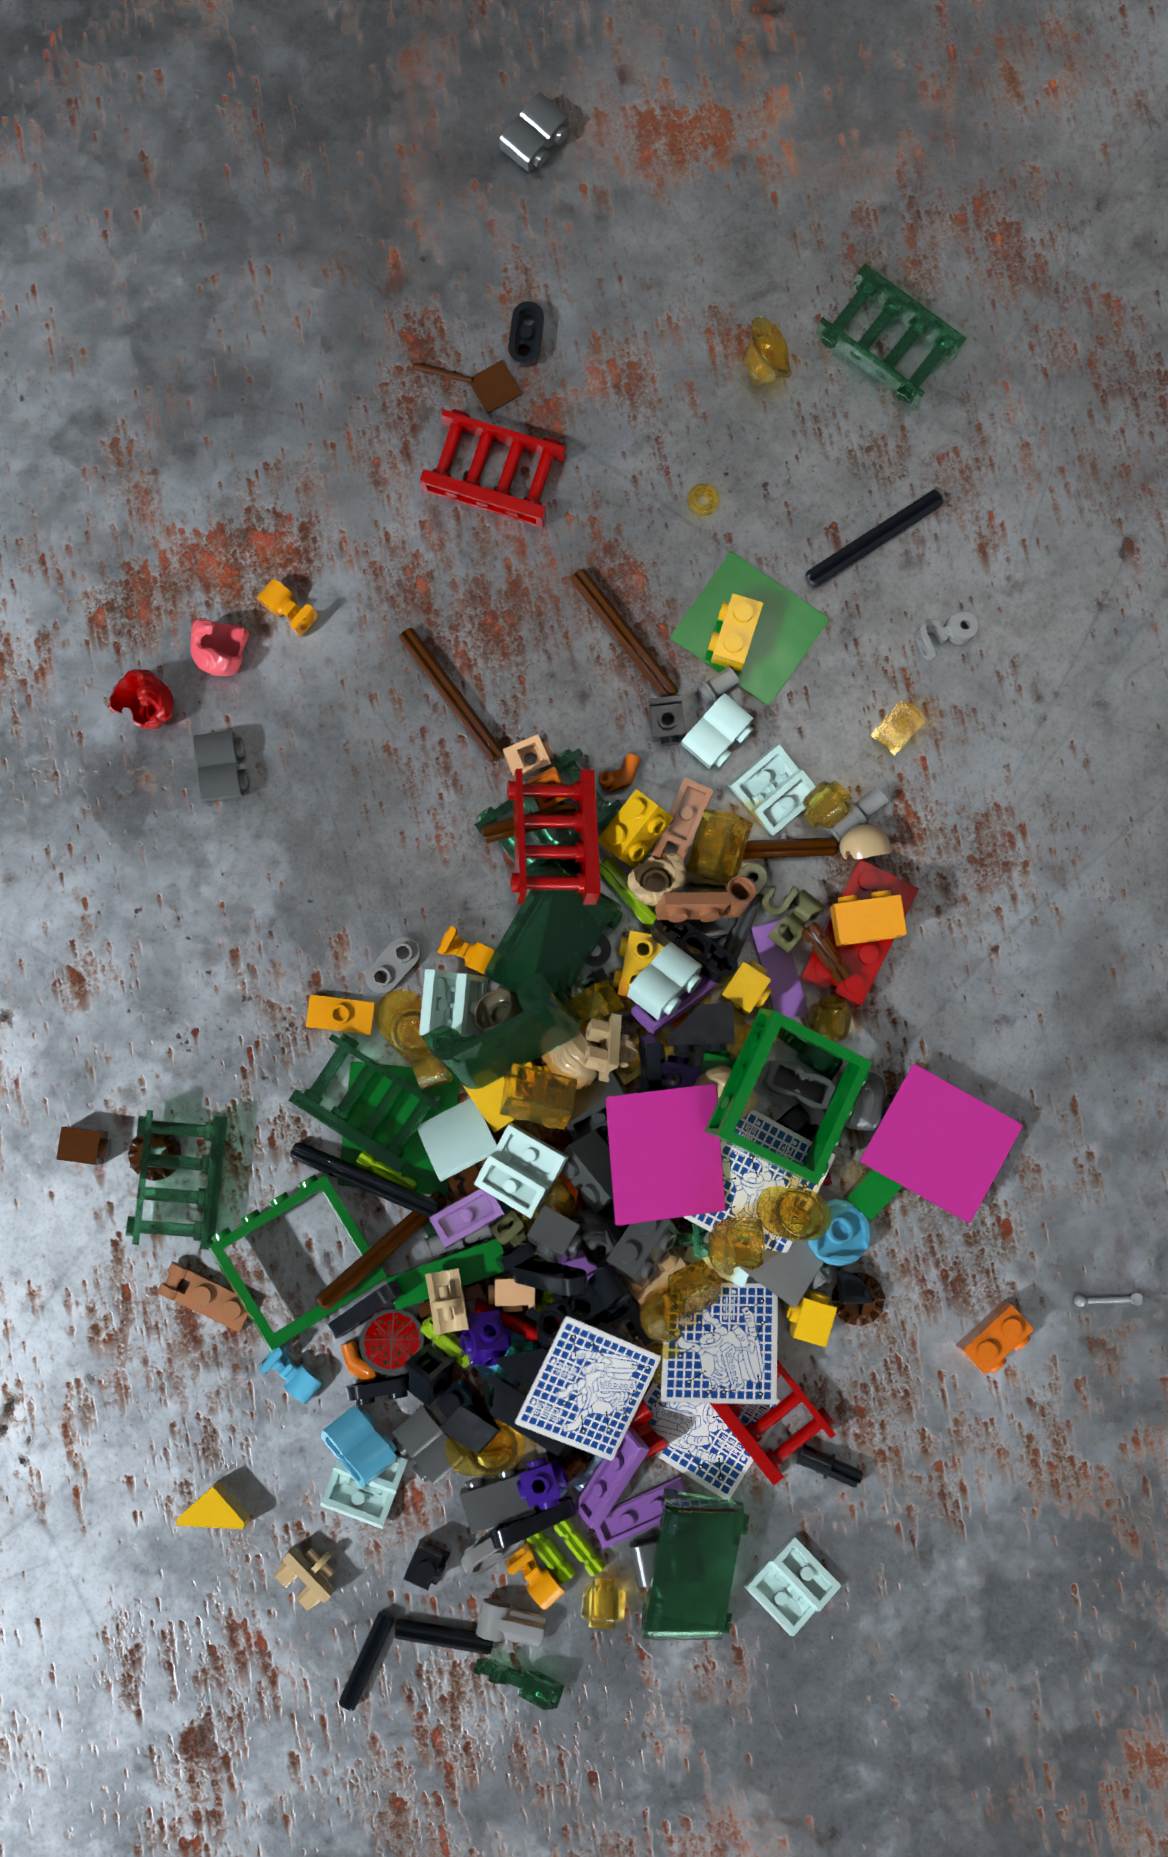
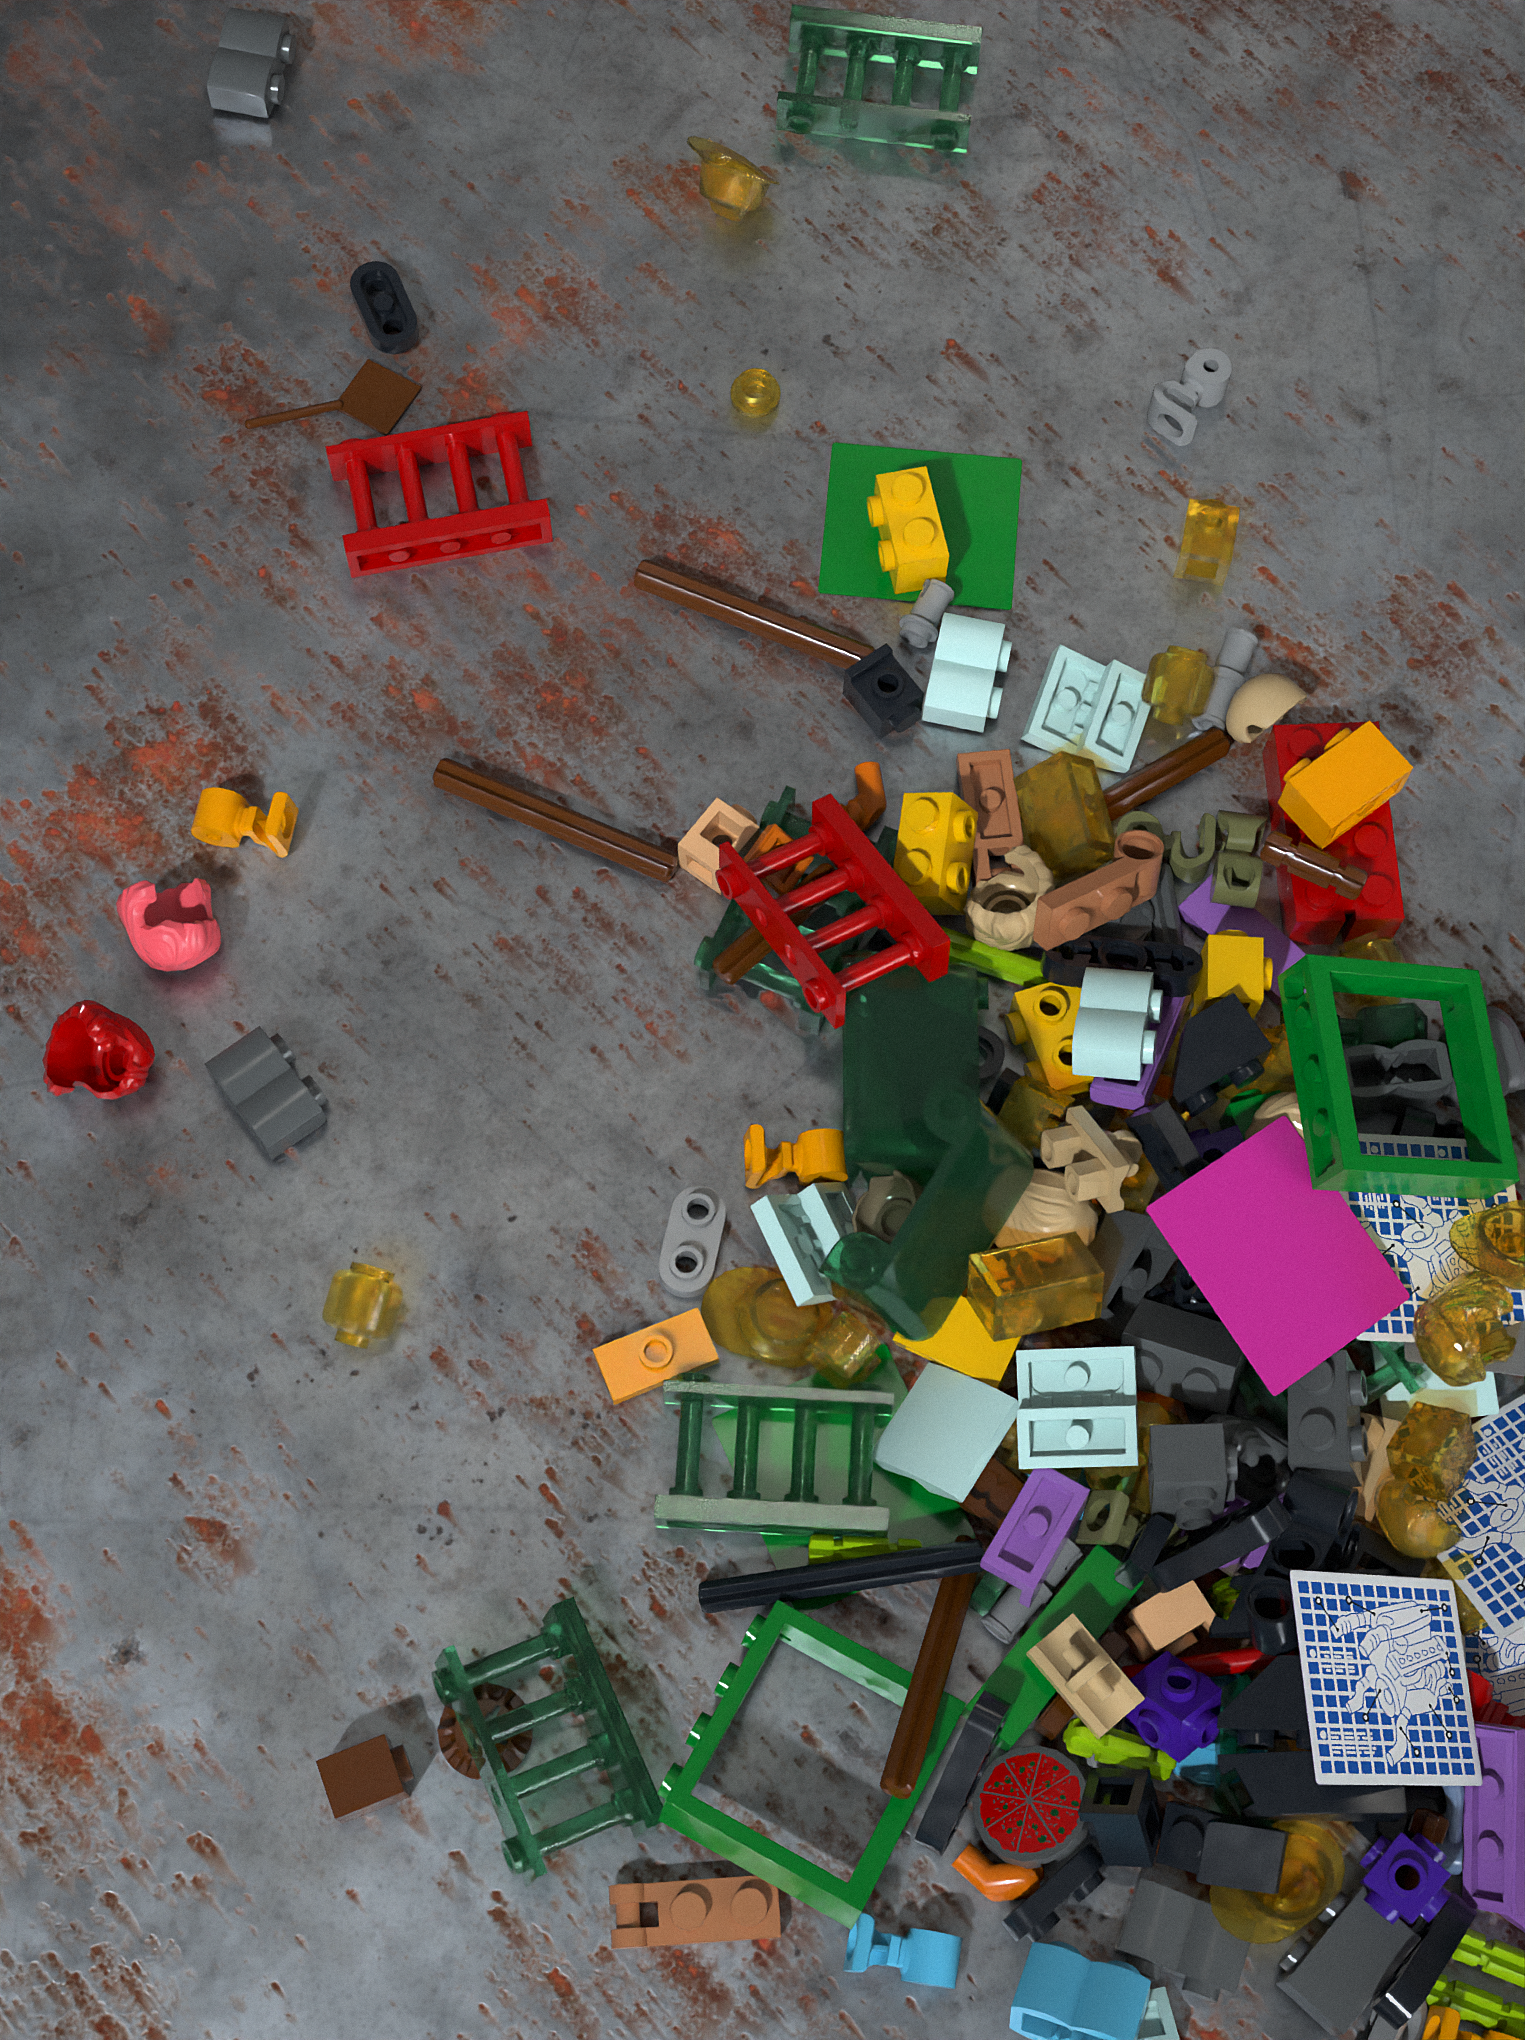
camera: 30 degrees left, 15 degrees down
black axle [805,489,944,587] -> none
none -> clear yellow head [322,1261,403,1349]

